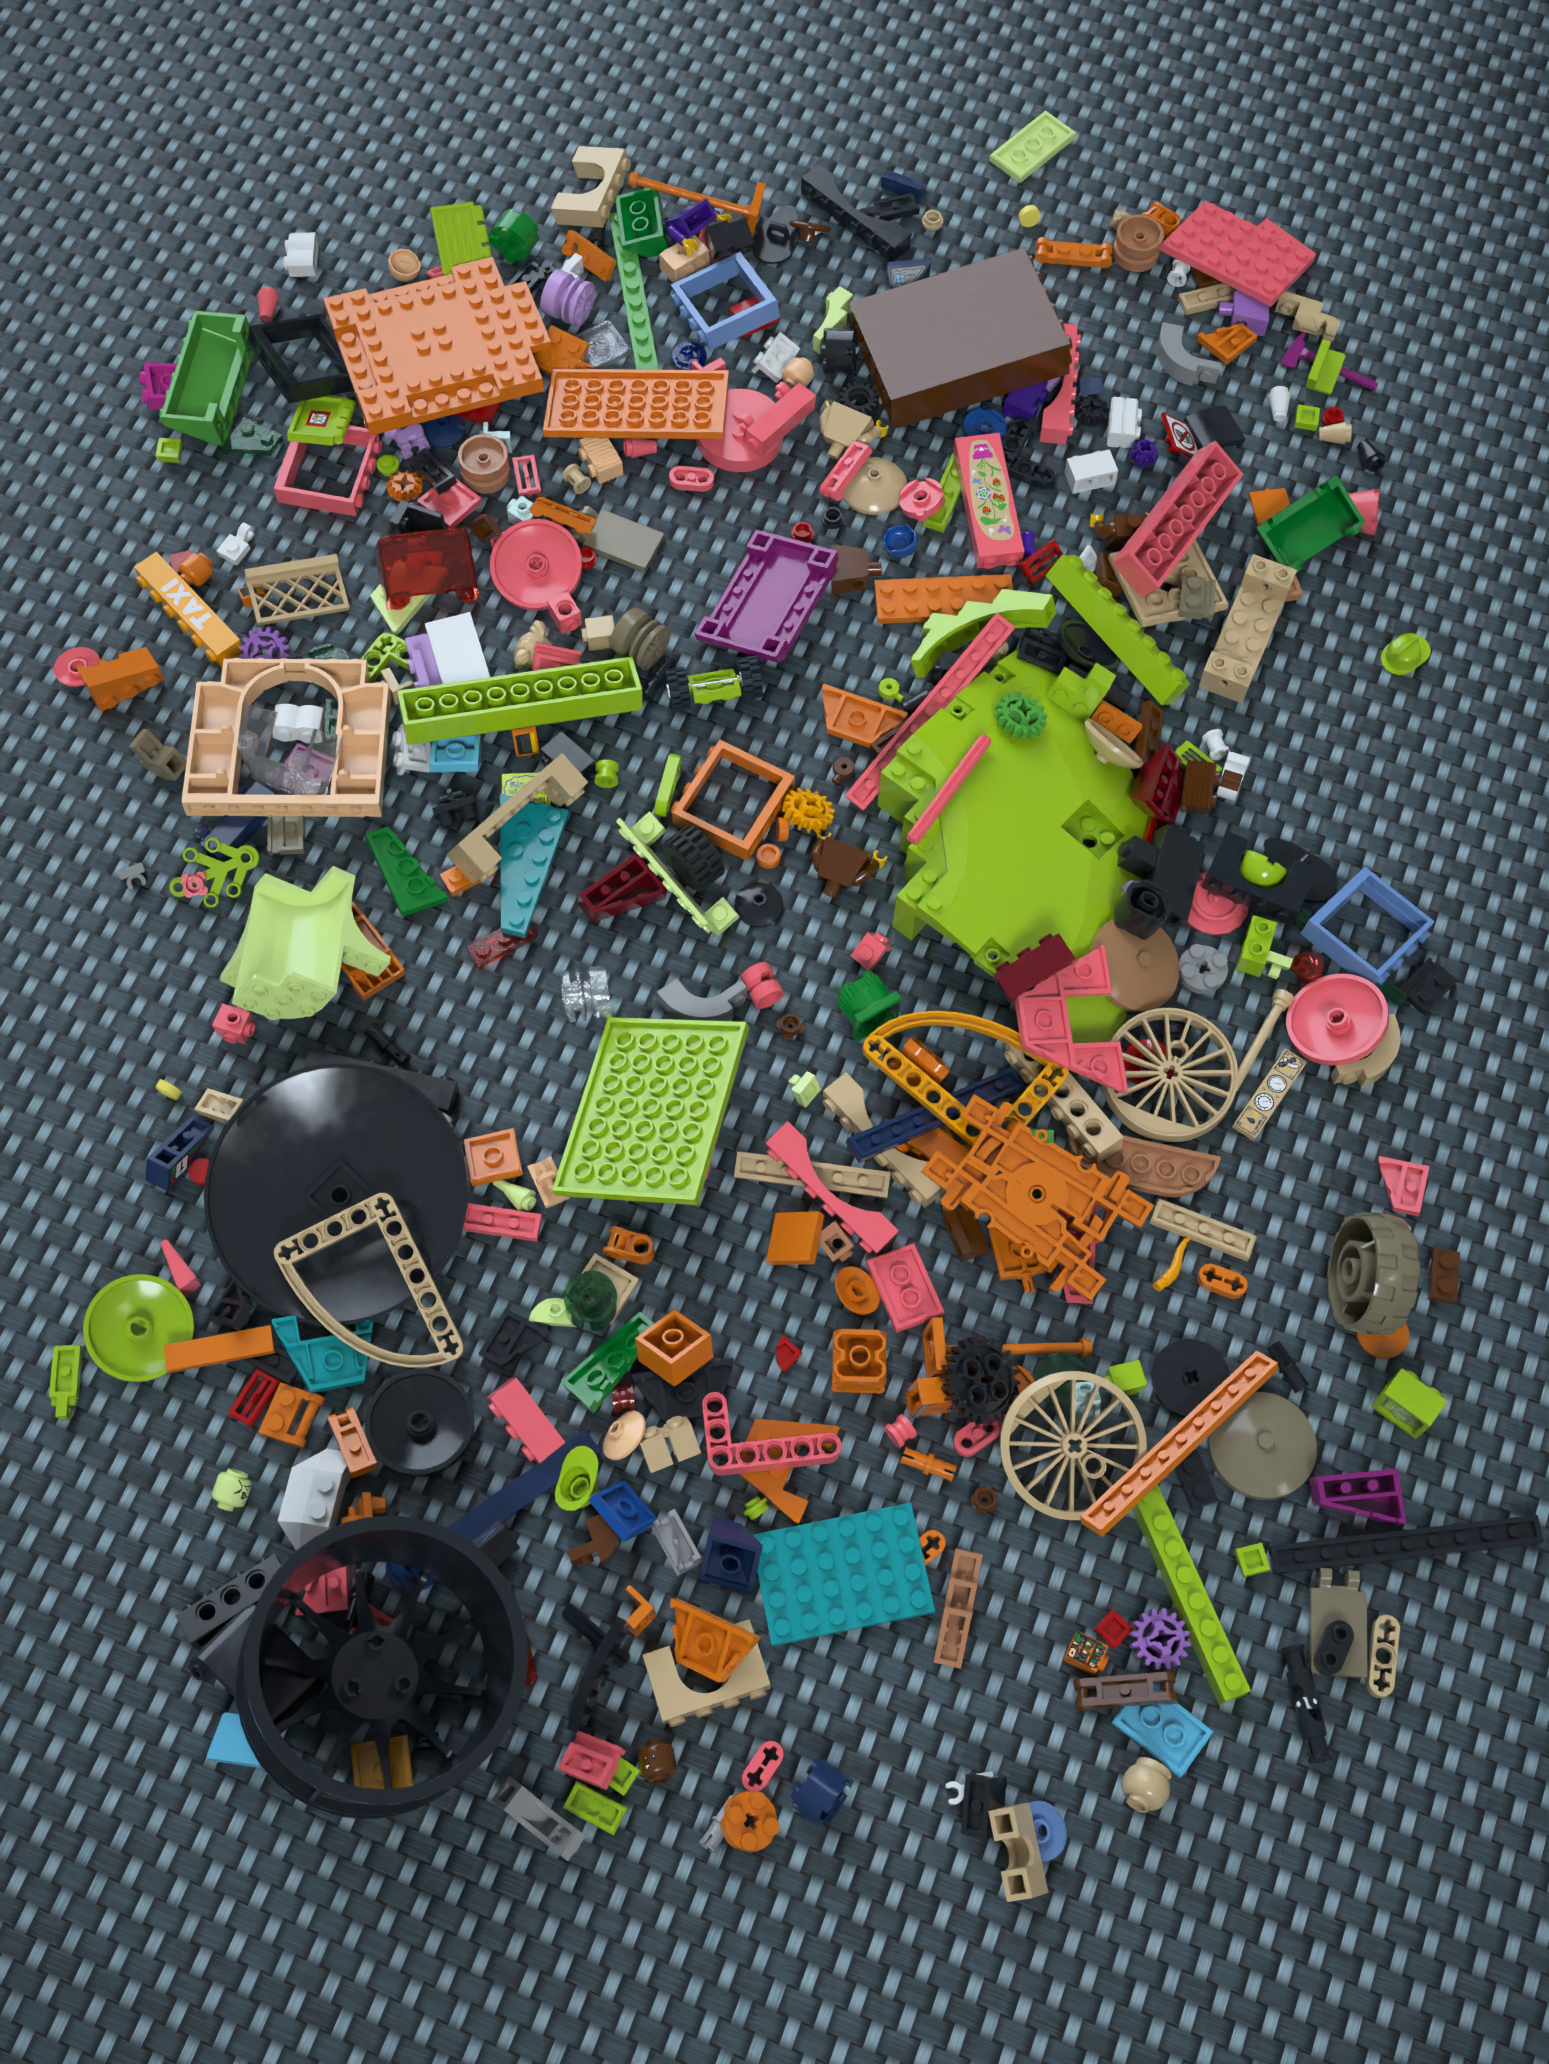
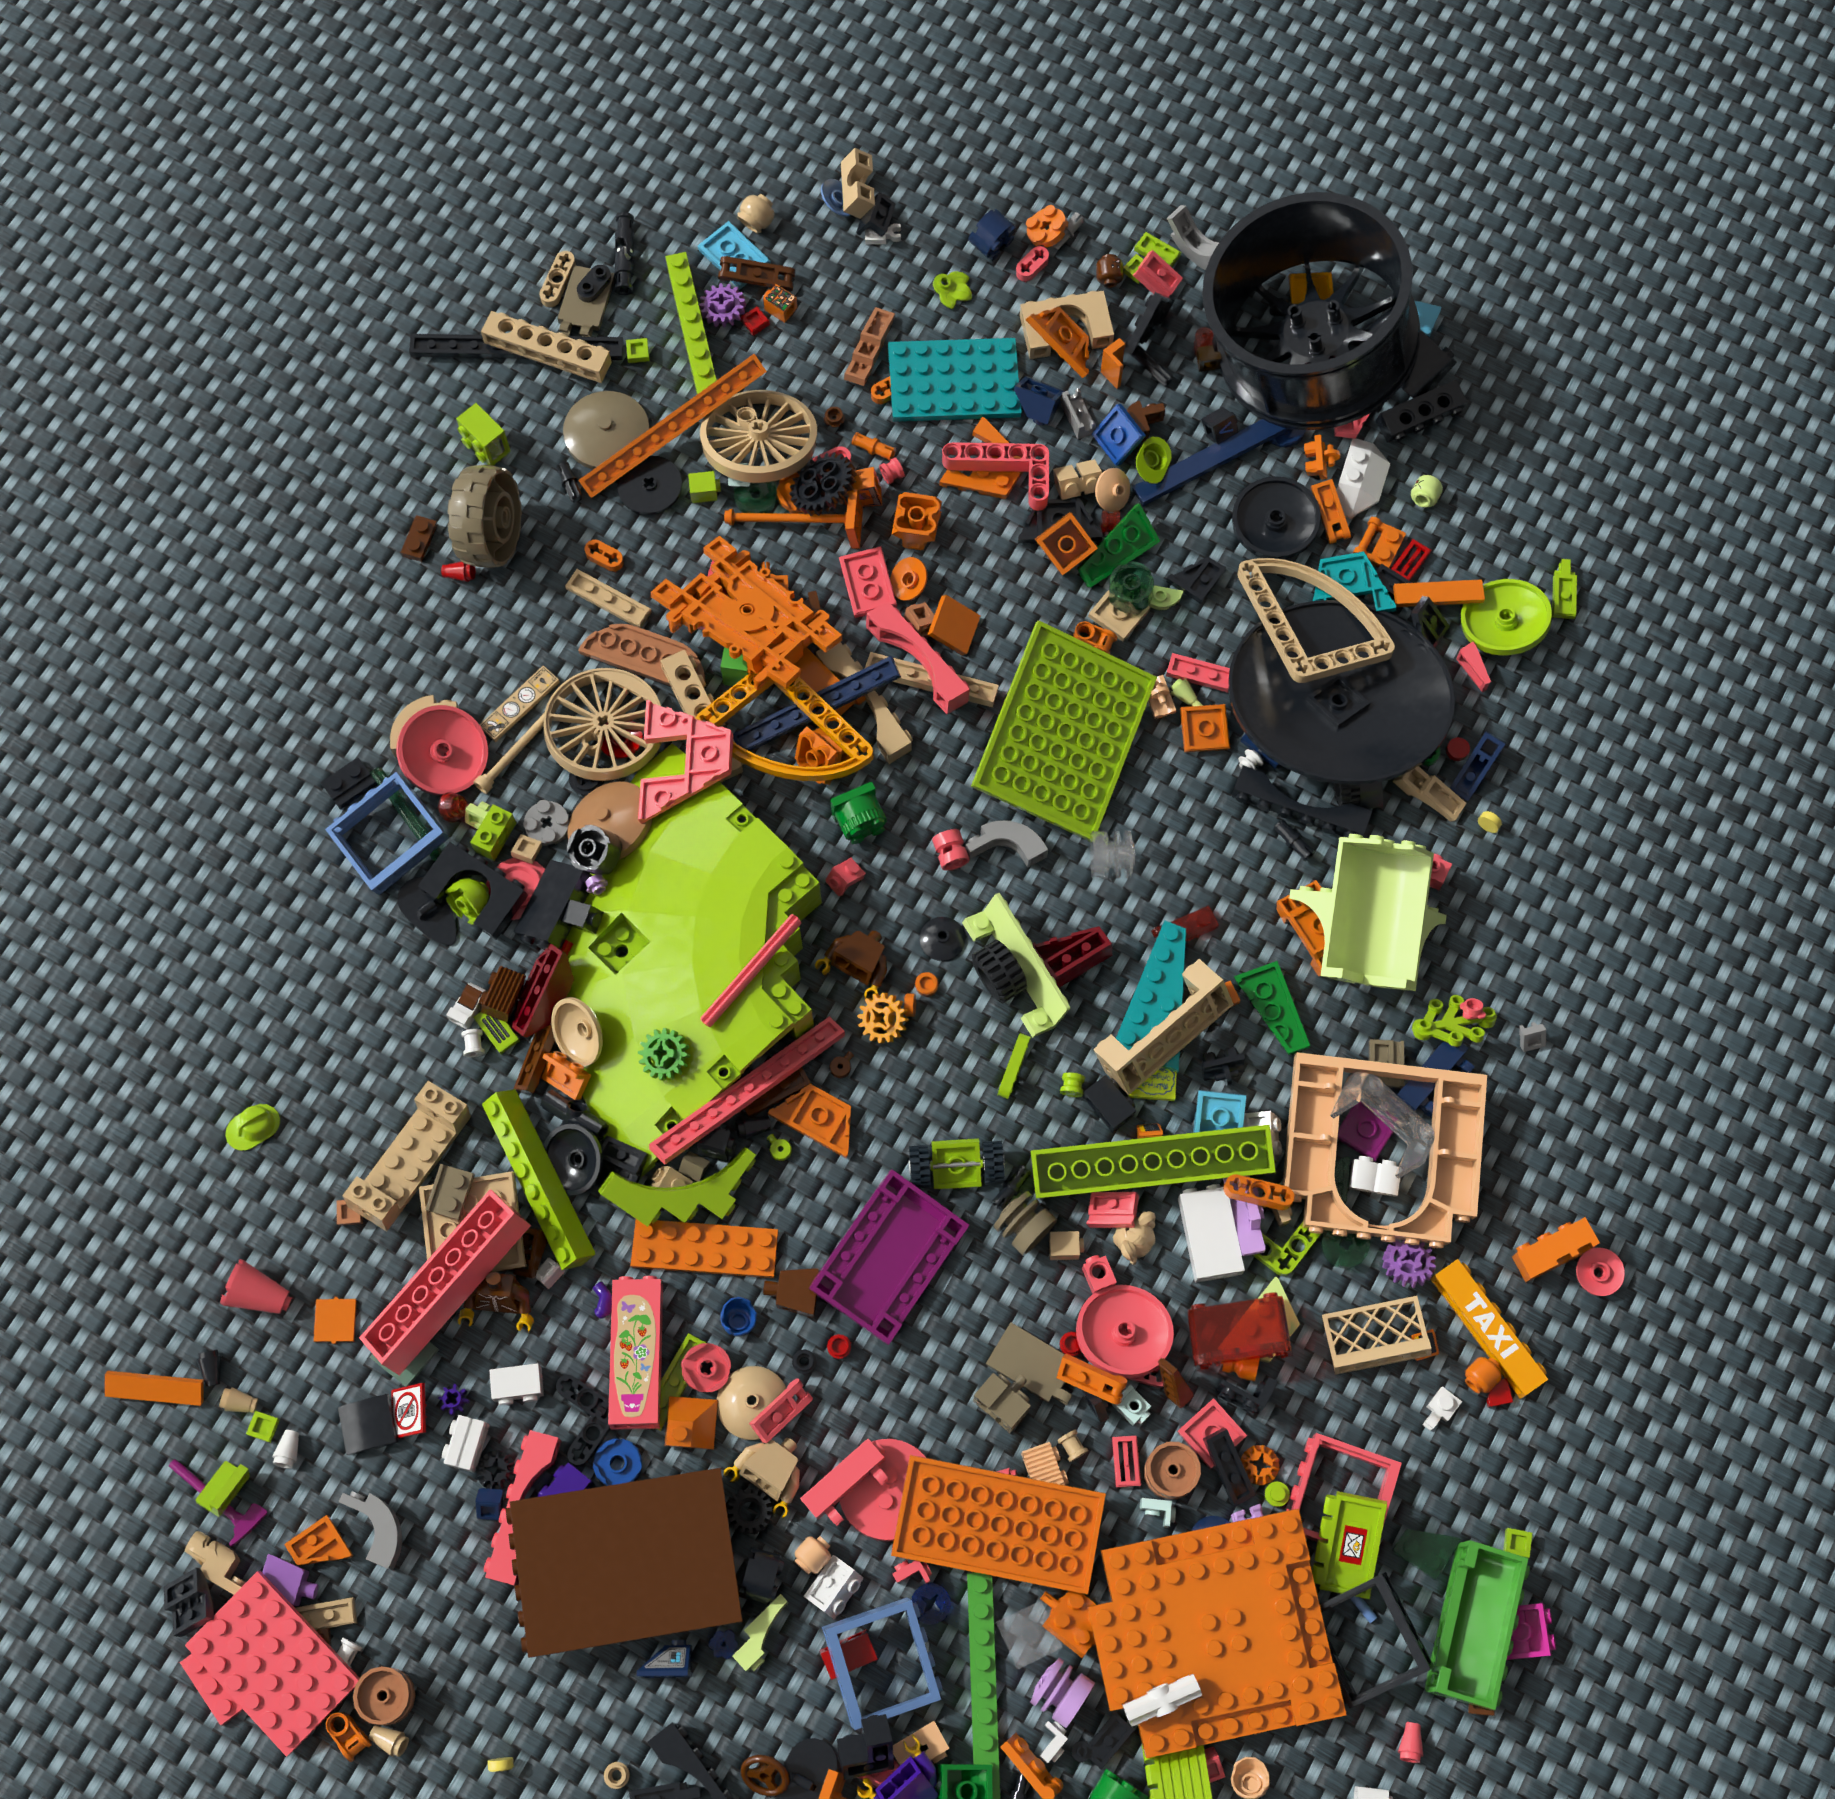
camera: 170 degrees left, 5 degrees up
dark tan brick [129,729,187,781] -> none
coral wedge [485,1378,566,1463] -> none
coral plate [669,466,714,492] -> none
orange window [671,740,795,861] -> none
lime plate [743,1496,769,1520] -> none
reddish brown plate [776,1013,805,1041] -> none
red tile [776,1335,803,1374] -> none
yellowish green tile [788,1071,821,1108] -> none
dark red wedge [993,933,1076,1003] -> none
red tile [1018,540,1063,584] -> none
orange plate [1035,237,1113,268] -> none
lime brick [1046,663,1116,722] -> none
light orange animal [1153,1237,1191,1292] -> none
black plate [1175,1449,1218,1511] -> none
green windscreen [1254,476,1366,573] -> none
magenta wedge [1309,1469,1406,1525] -> none
red plate [1322,407,1344,426] -> none
coral wing [1378,1156,1429,1217] -> none
none -> orange tile [105,1371,204,1406]
none -> black slope [164,1568,214,1637]
none -> tan brick [481,311,612,383]
none -> tan plate [511,834,542,864]
none -> orange slope [665,1396,718,1450]
none -> lime plate [933,271,972,309]
none -> dark tan brick [973,1373,1031,1434]
none -> white piece [1122,1674,1202,1726]
none -> orange beam [1223,1174,1295,1210]

